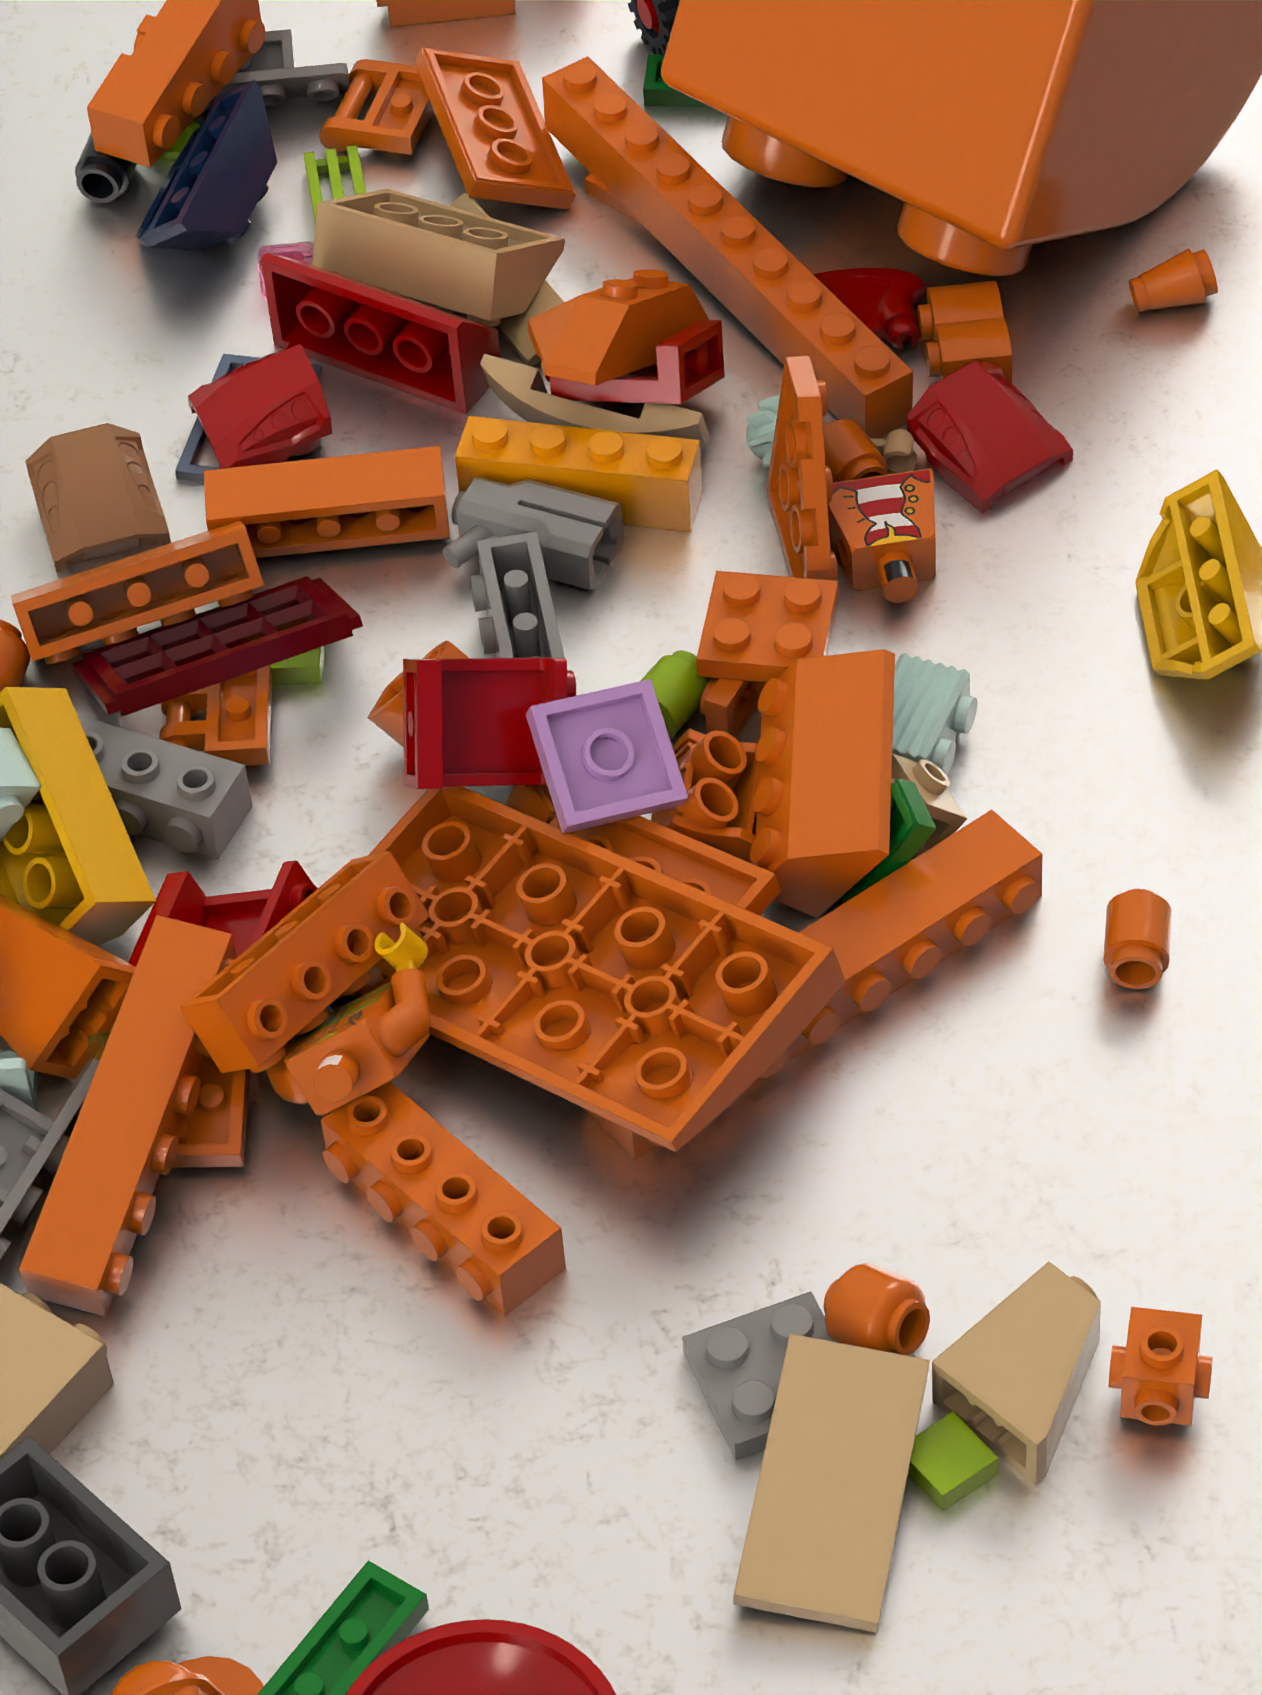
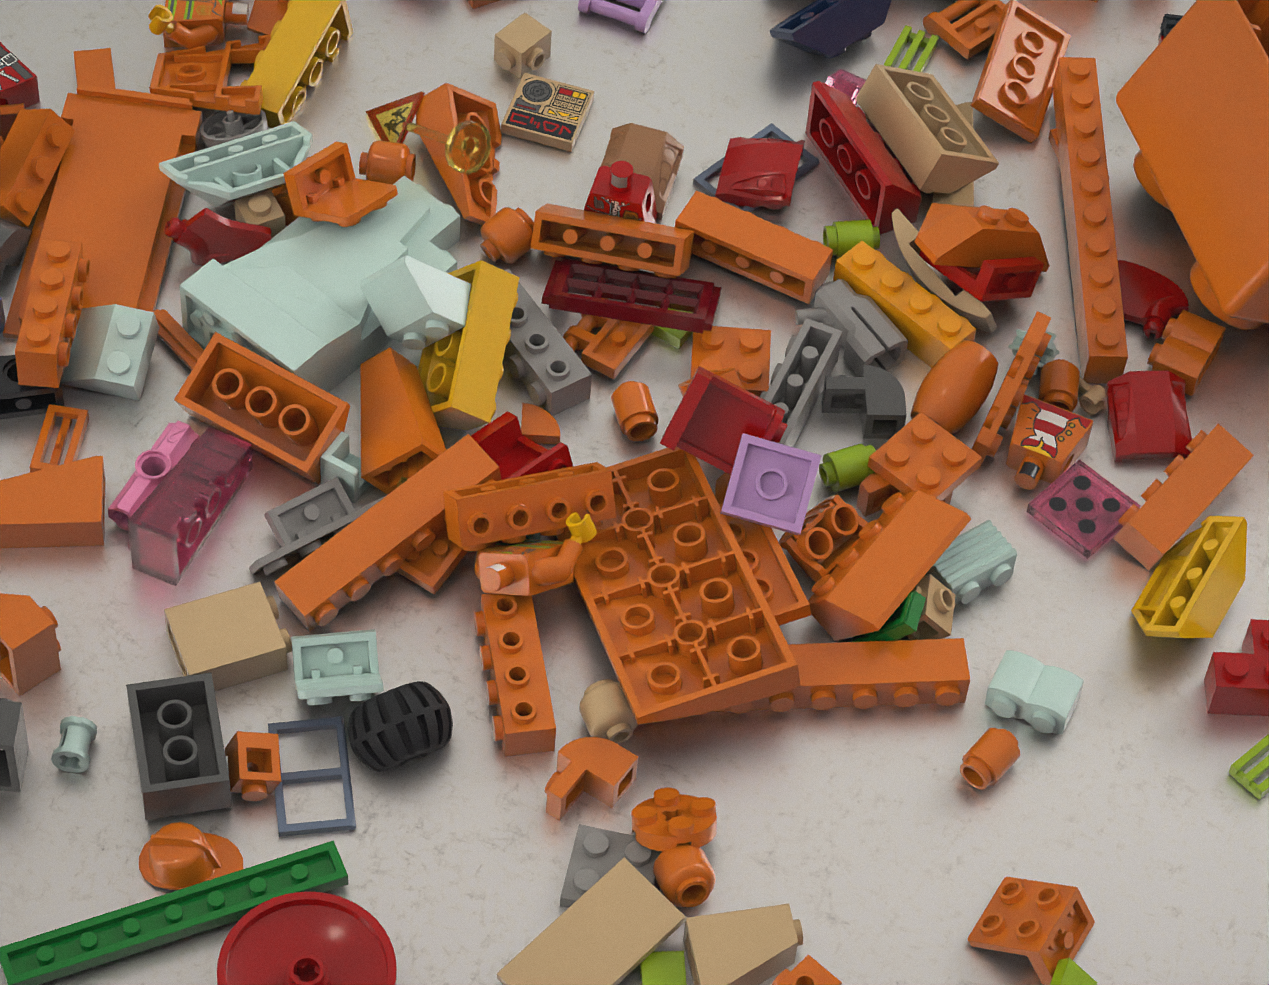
camera: 25 degrees right, 5 degrees up
none -> orange brick [225,731,281,801]
none -> sand blue window [268,716,356,837]
none -> light aqua bracket [291,629,384,705]
none -> black wheel [348,681,453,772]
none -> orange tile [521,403,560,445]
none -> orange brick [544,737,638,821]
none -> tan head [579,679,638,744]
none -> red torso [584,161,657,224]
none -> orange brick [611,381,659,442]
none -> orange plate [631,787,717,852]
none -> orange plate [690,326,771,397]
none -> dark grey brick [821,365,907,439]
none -> lime brick [823,219,880,260]
none -> orange piece [910,340,999,435]
none -> light aqua brick [985,650,1084,734]
none -> clear pink tile [1026,459,1141,559]
none -> orange brick [1113,423,1254,570]

